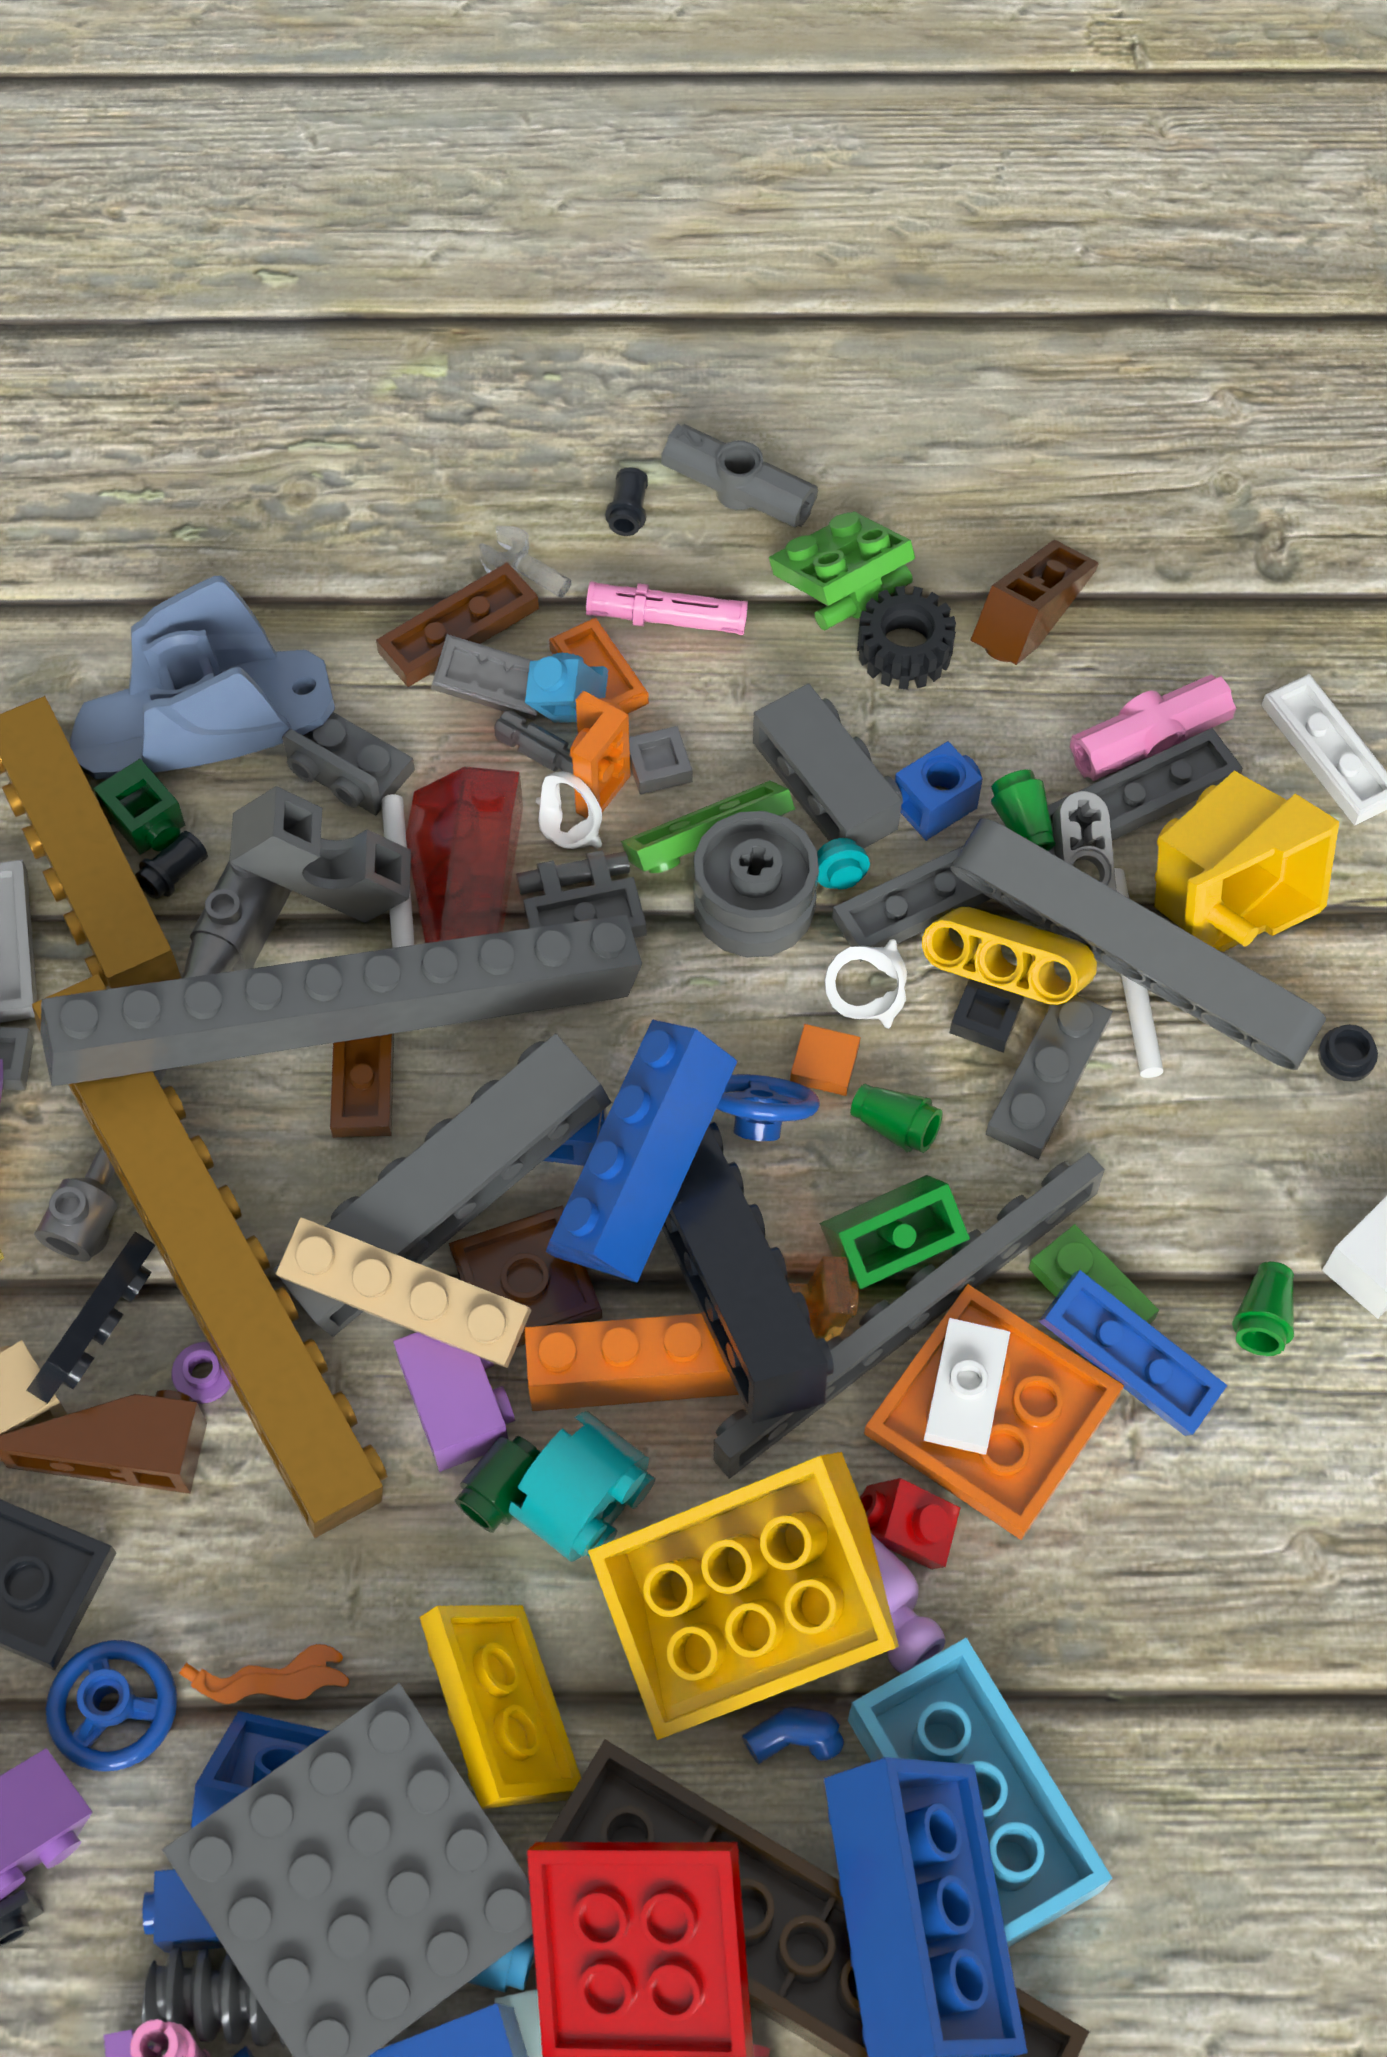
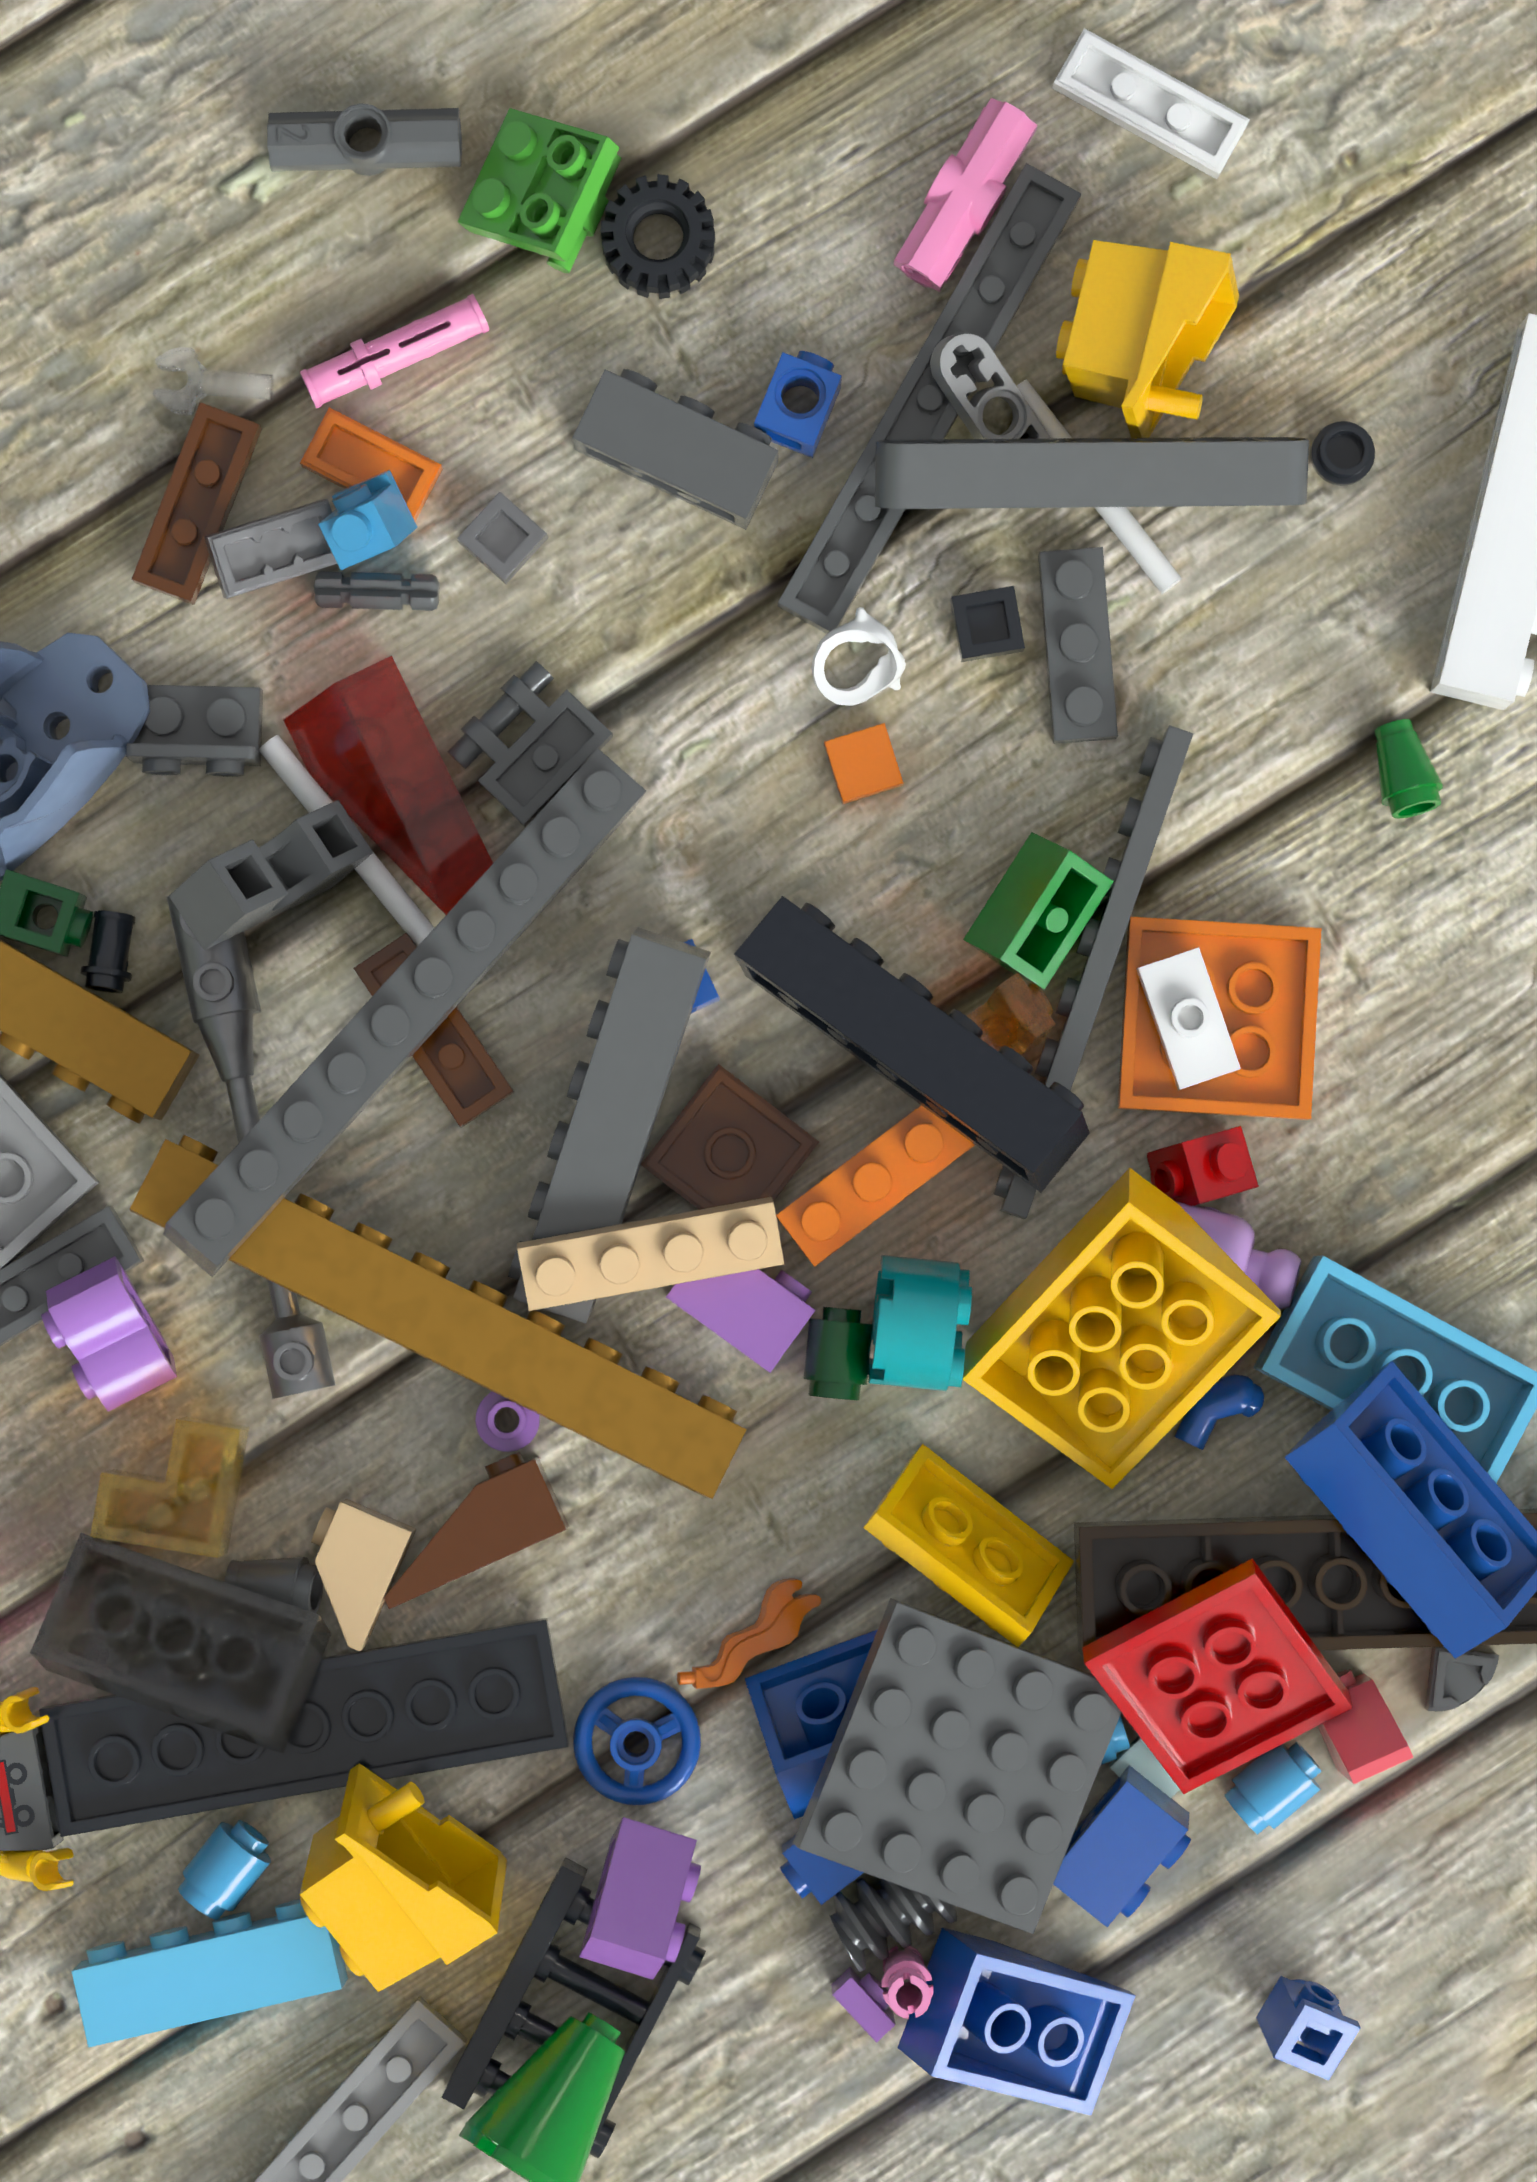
camera: 30 degrees left, 25 degrees up
black plate [26,1231,156,1404] -> none
white piece [536,771,602,849] -> none
blue slope [546,1019,738,1282] -> none
orange bracket [570,691,631,818] -> none
black pin [605,467,648,536] -> none
bright green plate [621,781,795,873] -> none
dark grey wheel [693,811,819,958] -> none
blue piece [716,1074,820,1141] -> none
teal plate [817,838,870,889] -> none
green cone [850,1084,943,1153] -> none
yellow beam [922,907,1097,1005] -> none
reddish brown slope [970,539,1099,665] -> none
green cone [991,769,1056,851] -> none
bright green plate [1028,1224,1159,1324] -> none
blue plate [1039,1270,1227,1436] -> none

